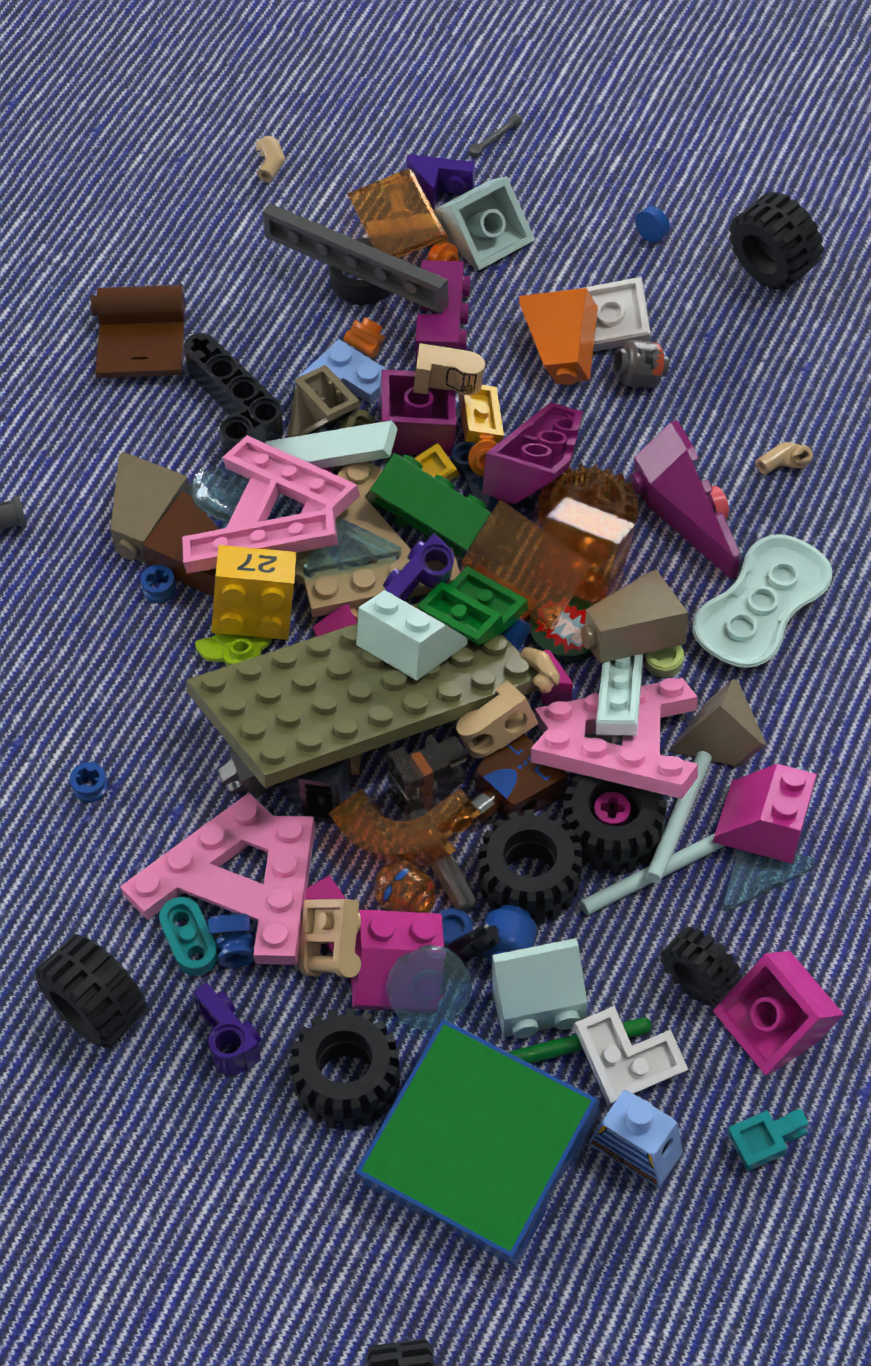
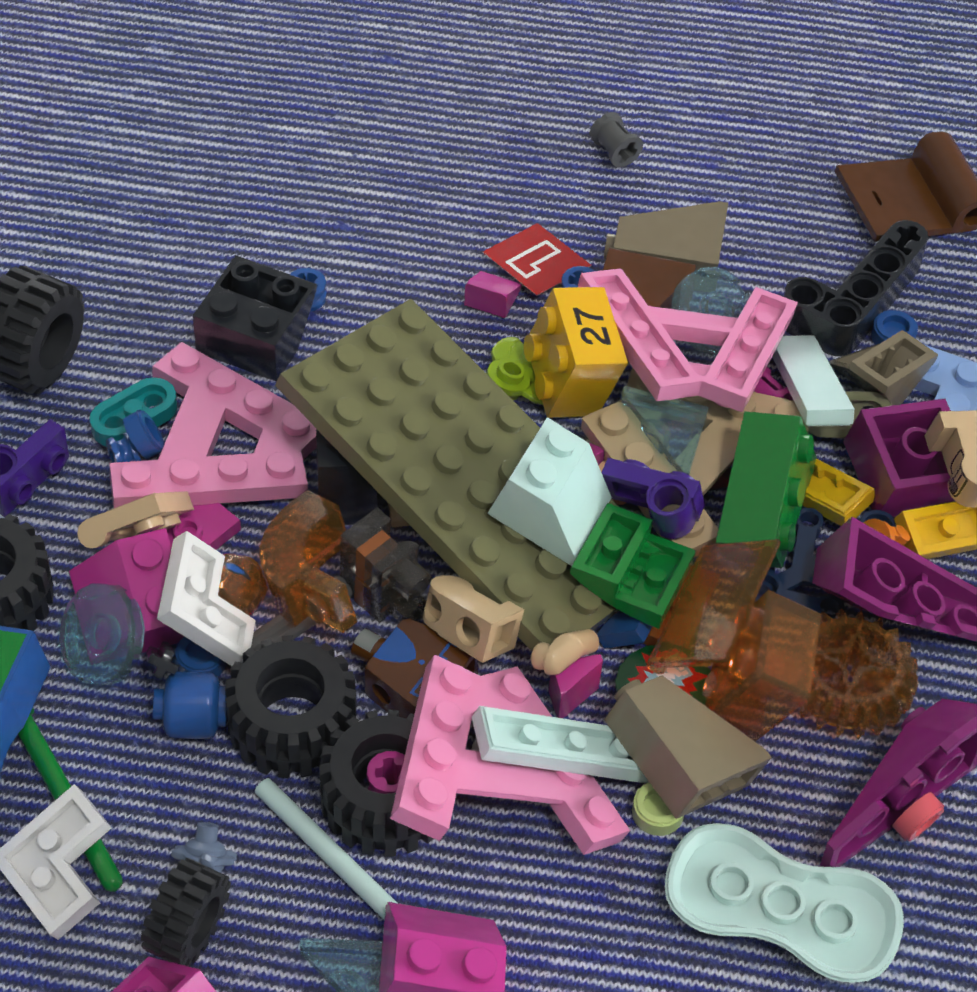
camera: 70 degrees right, 5 degrees down
light aqua slope [492,938,587,1038] -> none
light aqua bar [645,751,712,884] -> none
dark tan slope [668,679,767,767] -> none
none -> white plate [157,531,256,666]
none -> sand blue plant [171,822,237,873]
none -> black slope [193,255,317,382]
none -> dark pink slope [464,271,522,318]
none -> red sticker [483,223,592,296]
none -> blue tile [871,310,918,345]

